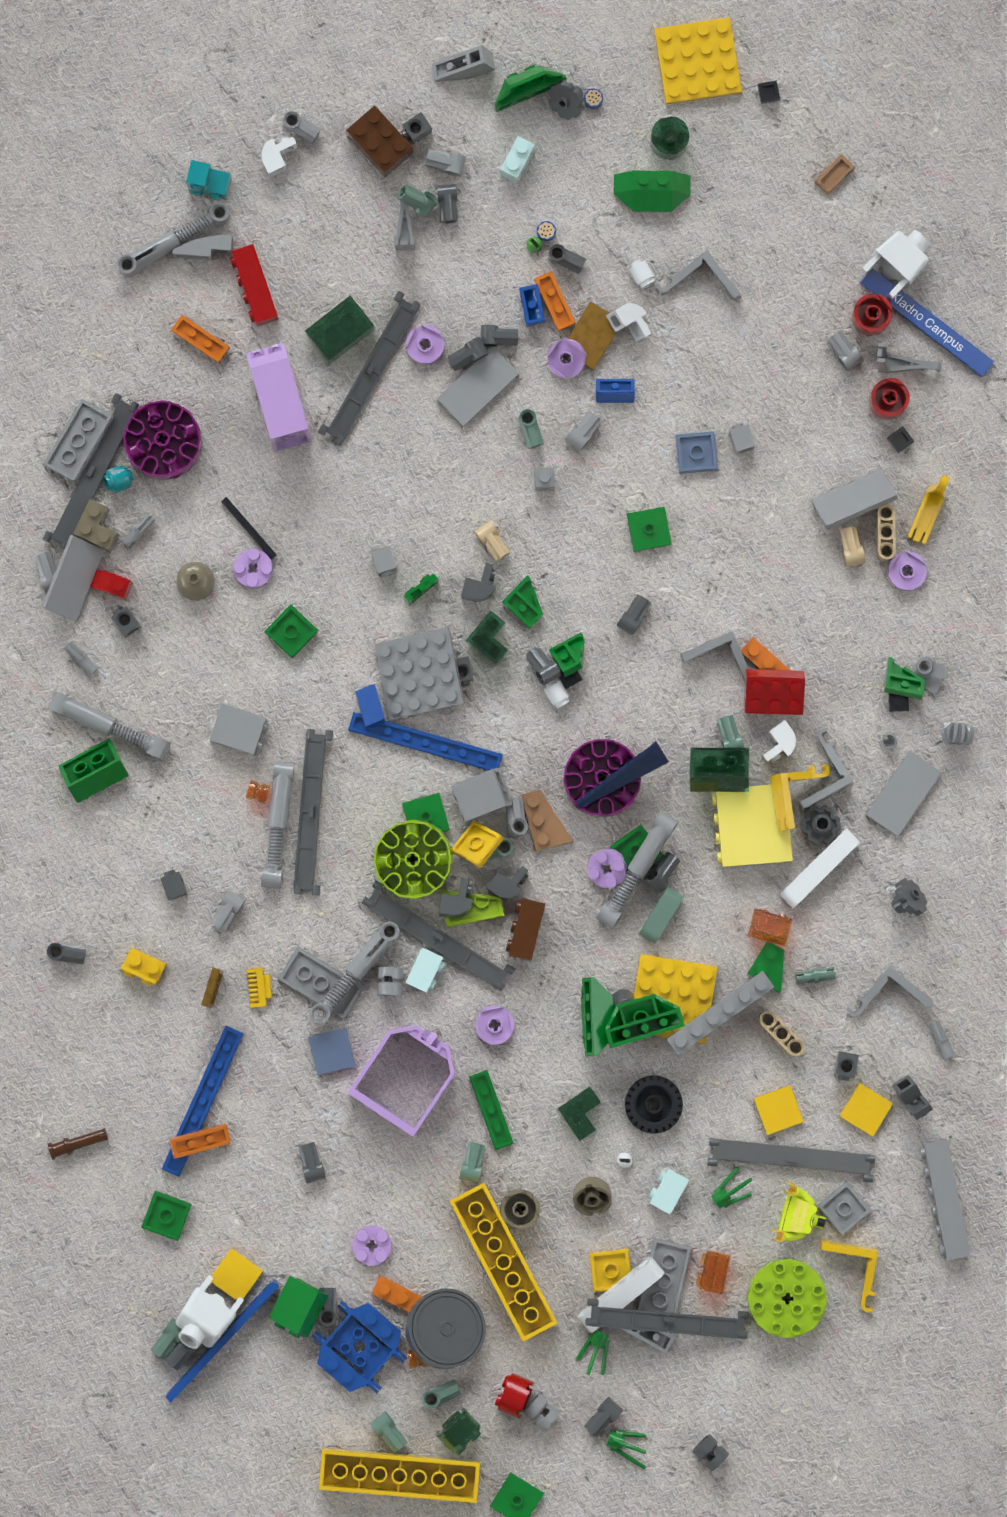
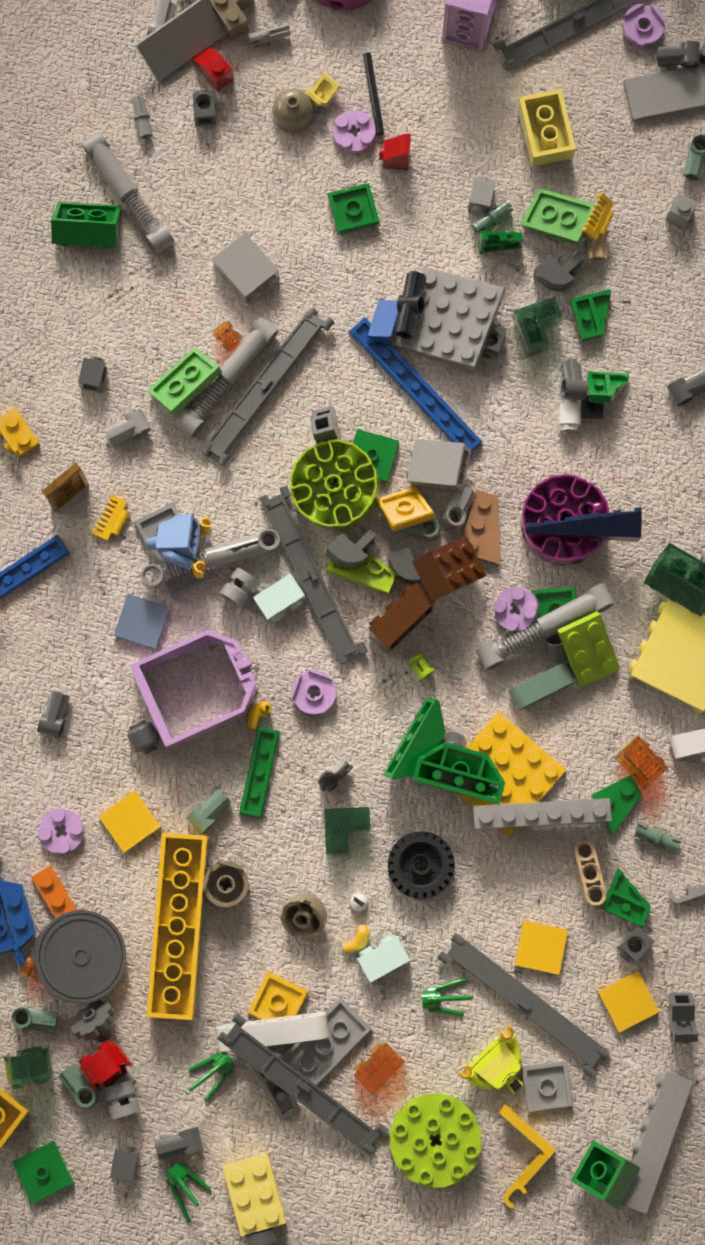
camera: 35 degrees right, 5 degrees down
none -> sand green piece [58,1064,99,1108]
none -> dark grey plant [71,1000,116,1043]
none -> yellow tile [98,790,161,853]
none -> dark grey brick [110,1145,140,1182]
none -> dark grey head [127,720,160,755]
none -> bright green plate [147,347,222,416]
none -> medium blue torso [147,513,211,578]
none -> light yellow brick [223,1152,287,1236]
none -> yellow arm [246,701,272,730]
none -> light yellow bracket [305,73,342,107]
none -> brick [310,406,341,444]
none -> dark grey plate [318,761,353,792]
none -> yellow arm [342,925,370,954]
none -> red slope [379,134,411,170]
none -> black piece [394,271,427,339]
none -> lime bush [407,652,435,682]
none -> reddish brown brick [412,537,487,602]
none -> sand green pin [471,200,513,236]
none -> light yellow brick [518,89,576,167]
none -> bright green plate [521,188,597,246]
none -> lime plate [557,611,620,688]
none -> green brick [571,1140,640,1209]
none -> yellow piece [582,194,614,240]
none -> green wing [600,869,651,927]

